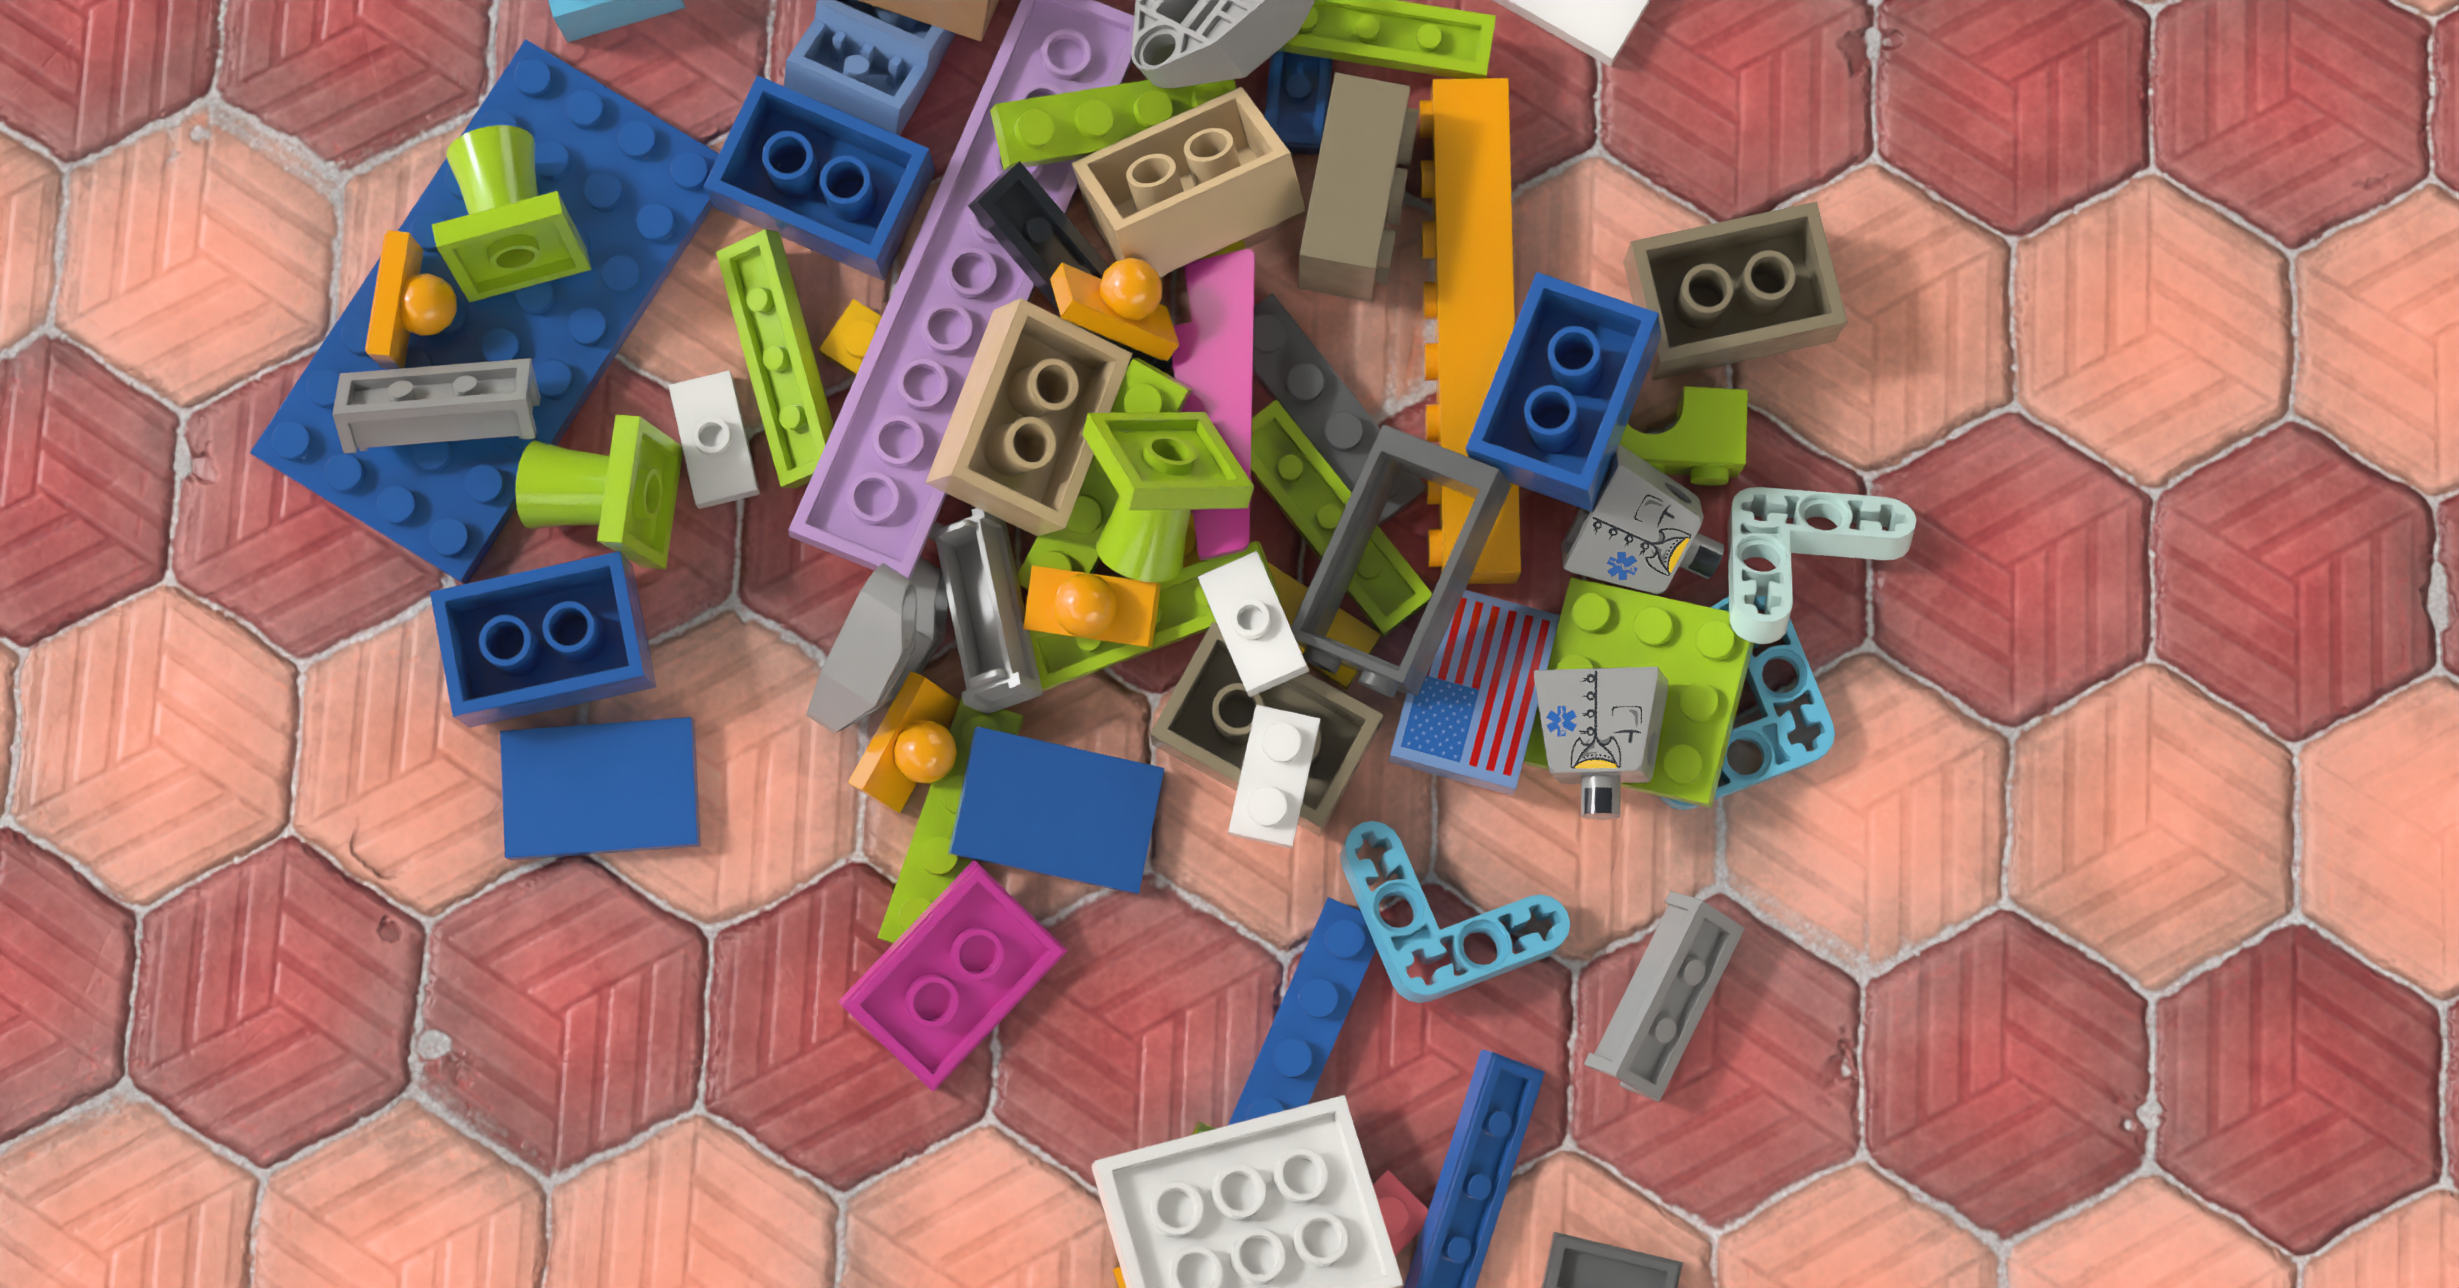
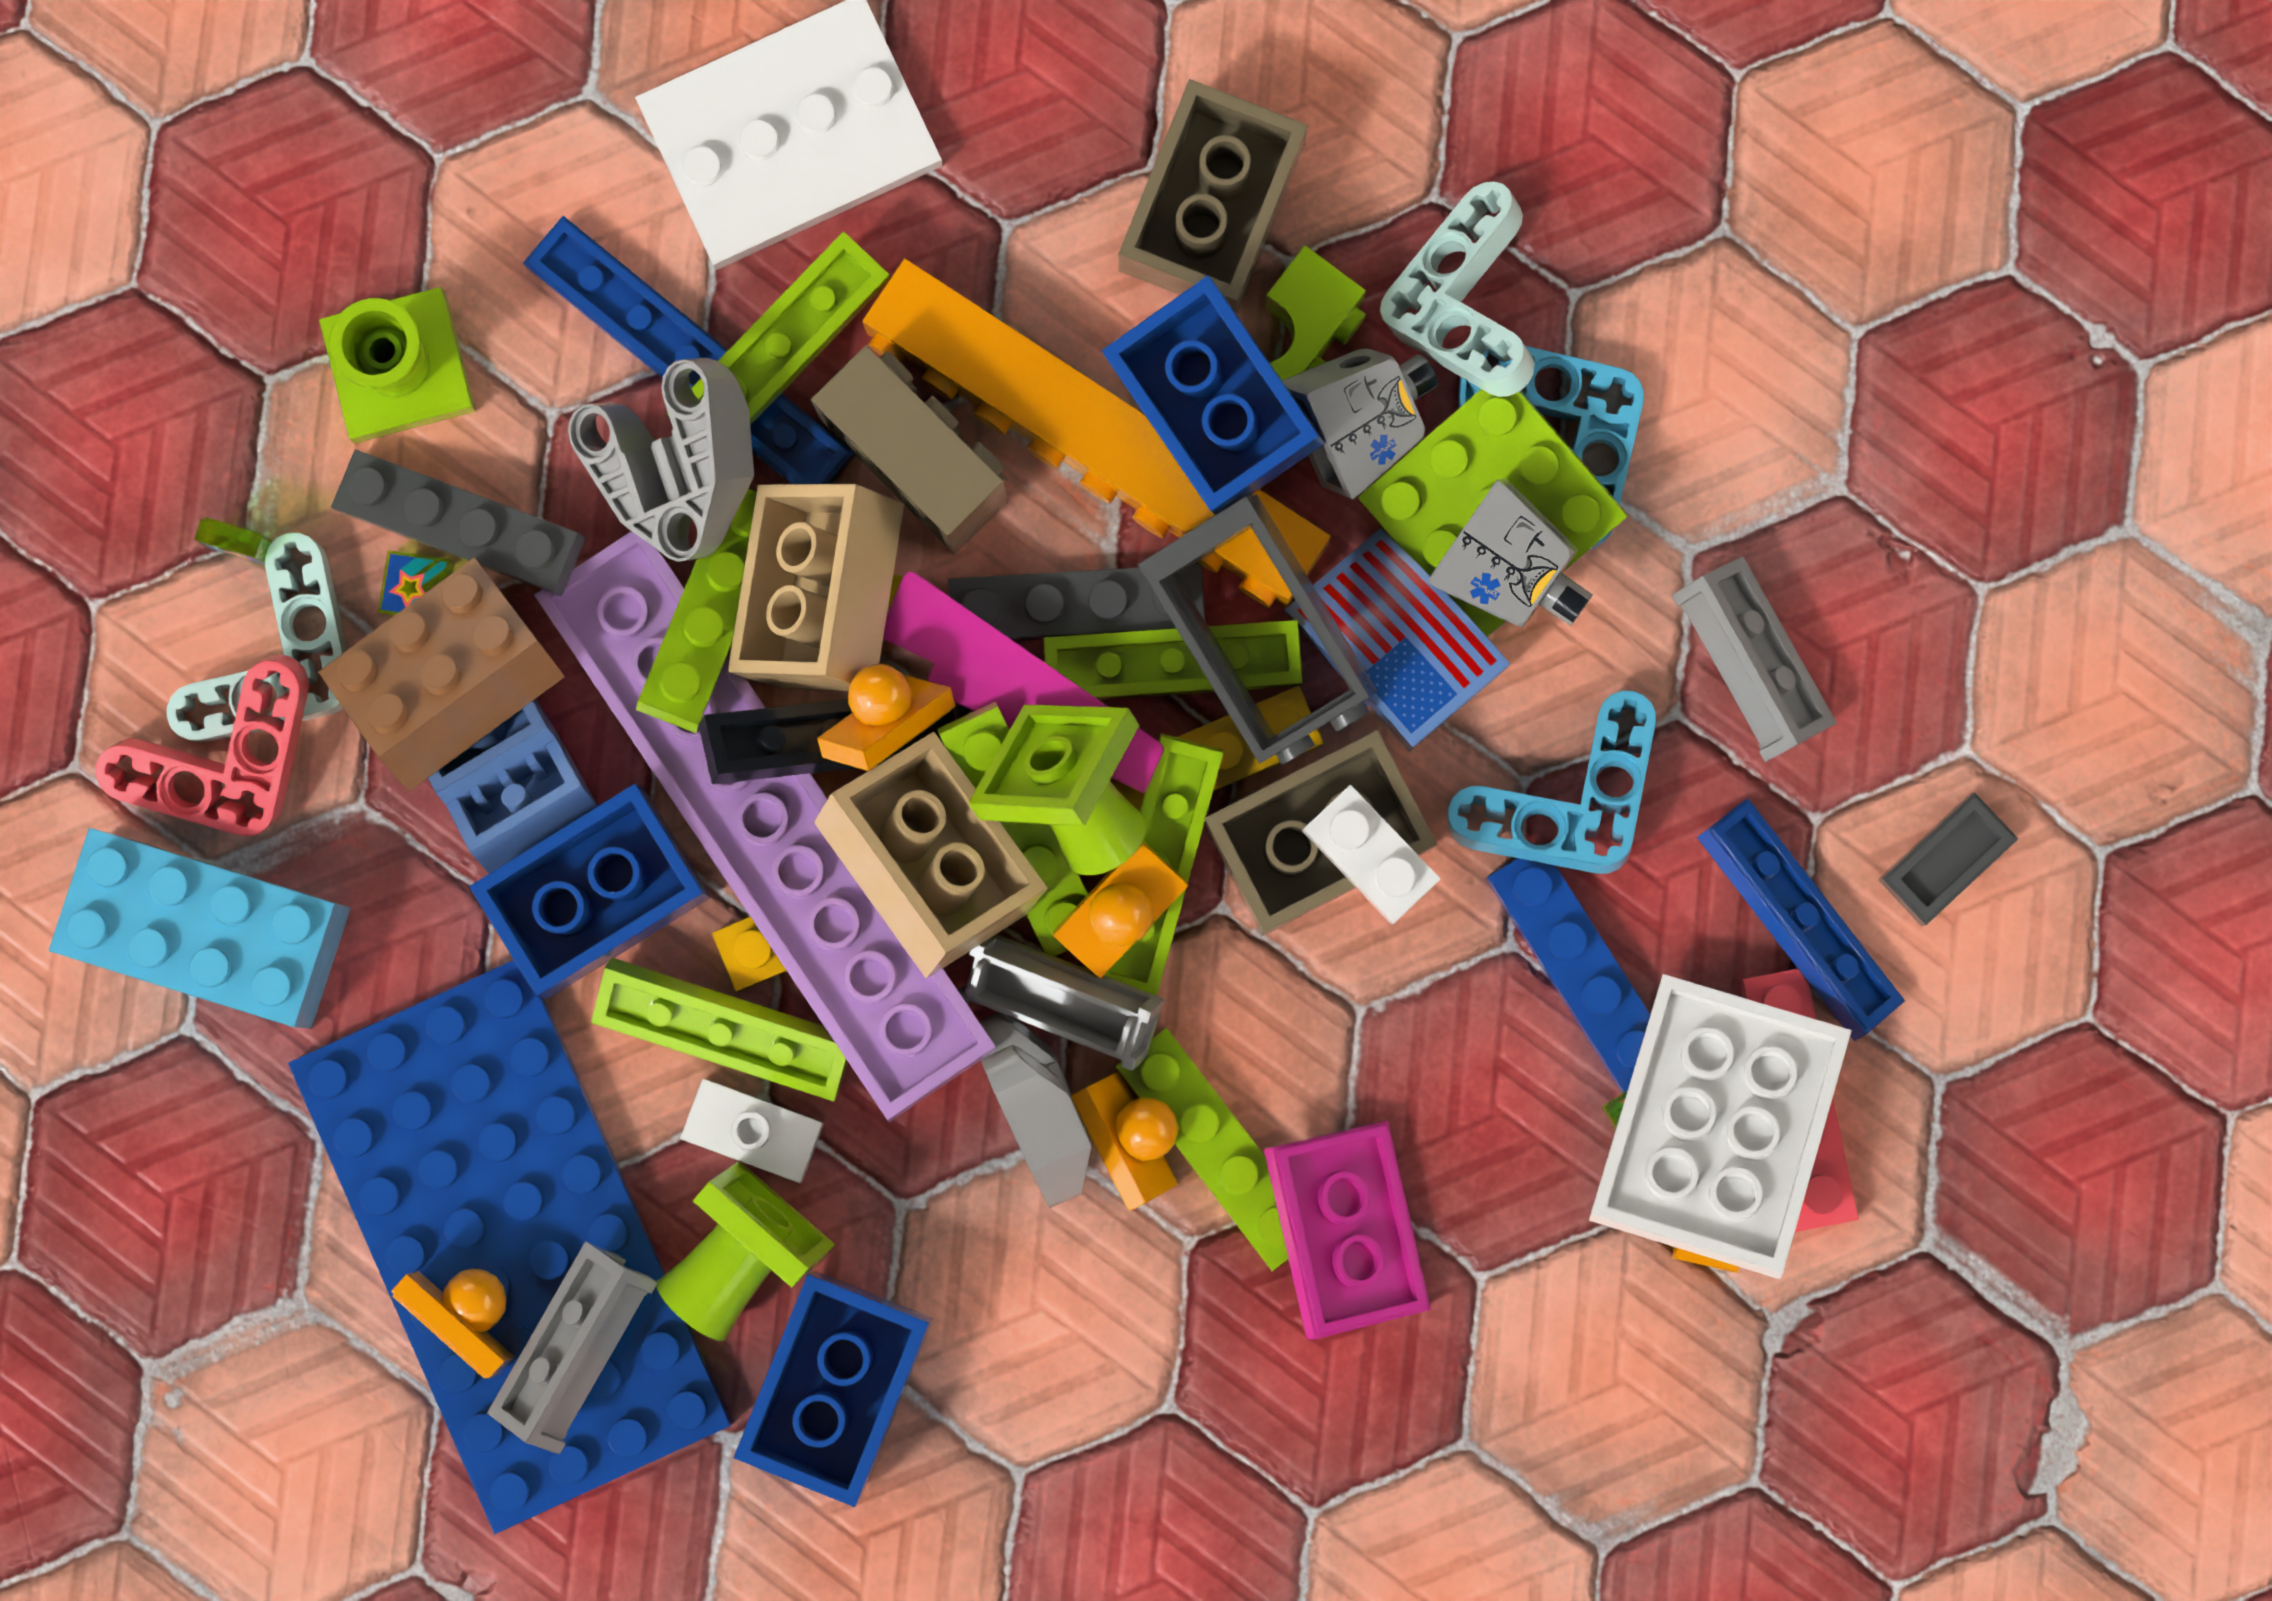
camera: 55 degrees left, 5 degrees up
lime plant [432,125,591,303] -> none
blue tile [500,717,701,860] -> none
blue tile [948,727,1165,894] -> none
white plate [1198,551,1309,697] -> none

